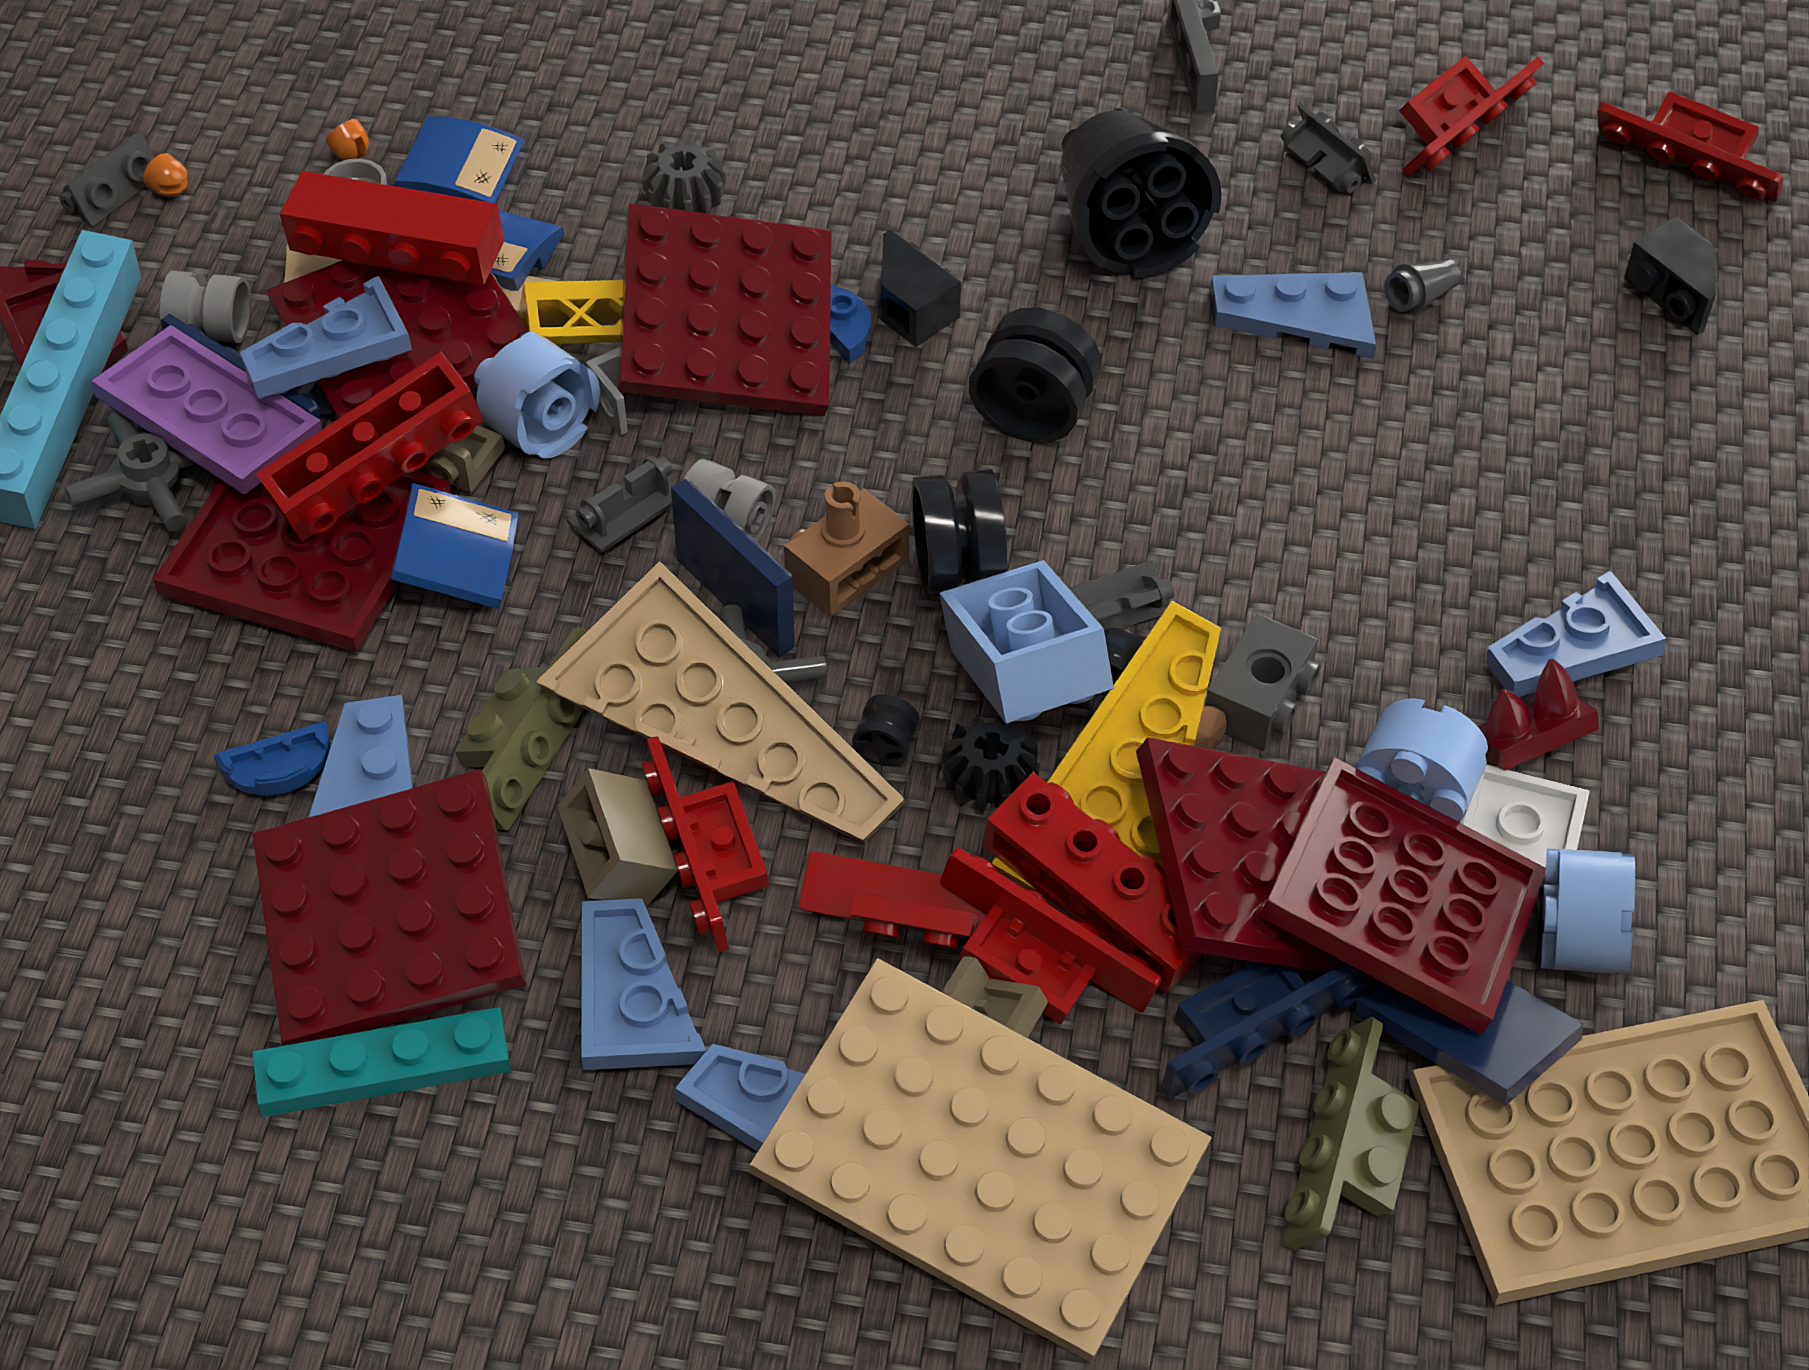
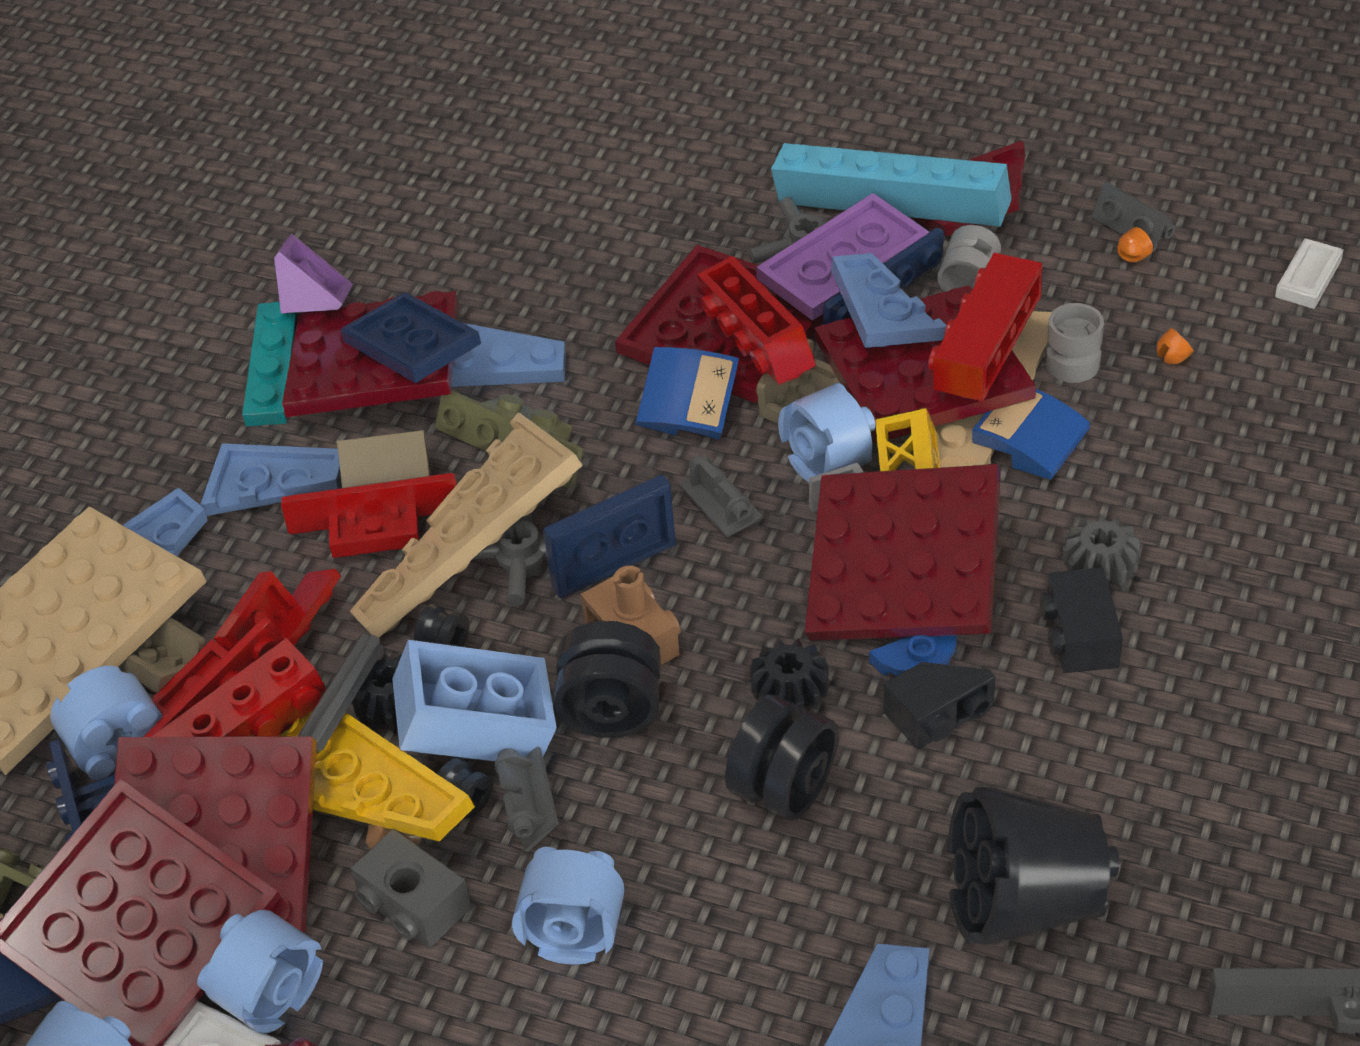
camera: 105 degrees right, 5 degrees down
blue plate [213,721,330,796] -> none
blue slope [393,116,524,203] -> none
light grey wheel [684,459,776,543] -> none
none -> light blue brick [50,666,162,780]
none -> medium lavender slope [274,233,353,313]
none -> dark grey axle [298,633,384,753]
none -> dark blue tile [340,292,481,383]
none -> light blue brick [512,847,624,965]
none -> black gear [750,638,829,715]
none -> black brick [1040,567,1123,673]
none -> white tile [1275,238,1343,309]

